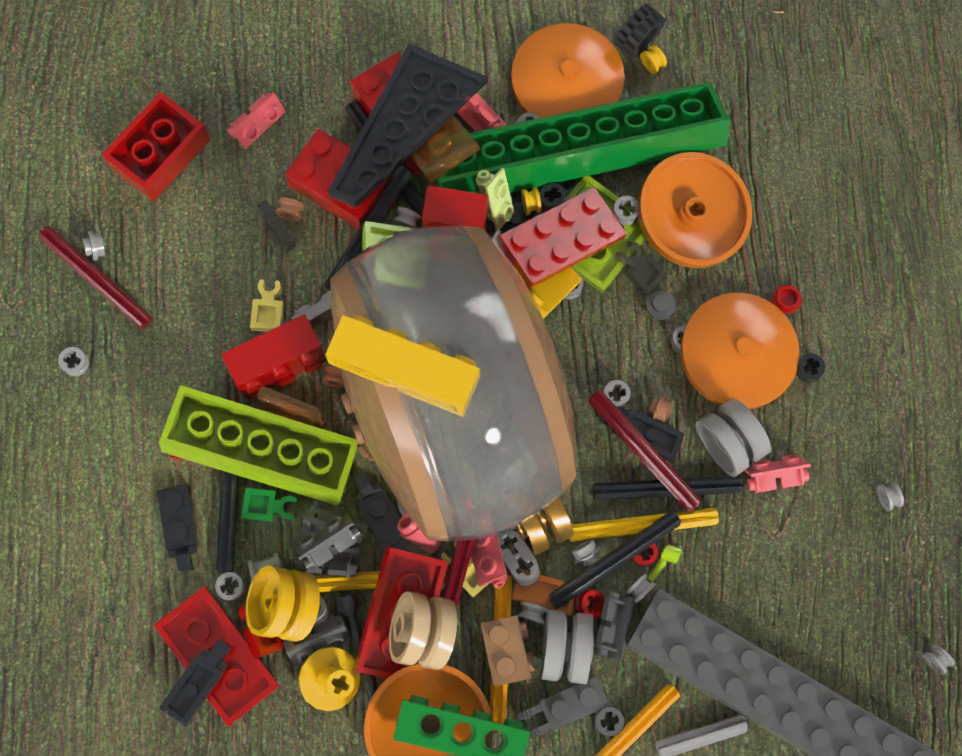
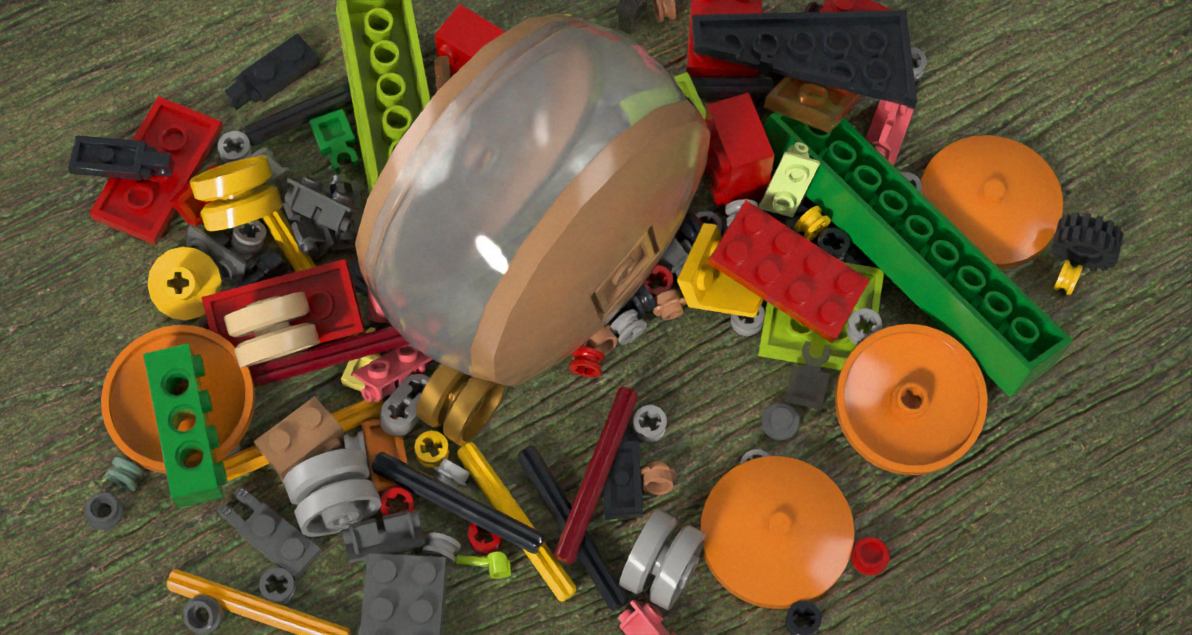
camera: 65 degrees right, 10 degrees down
yellow brick [325,315,480,416] -> none
none -> yellow bush [414,430,449,469]

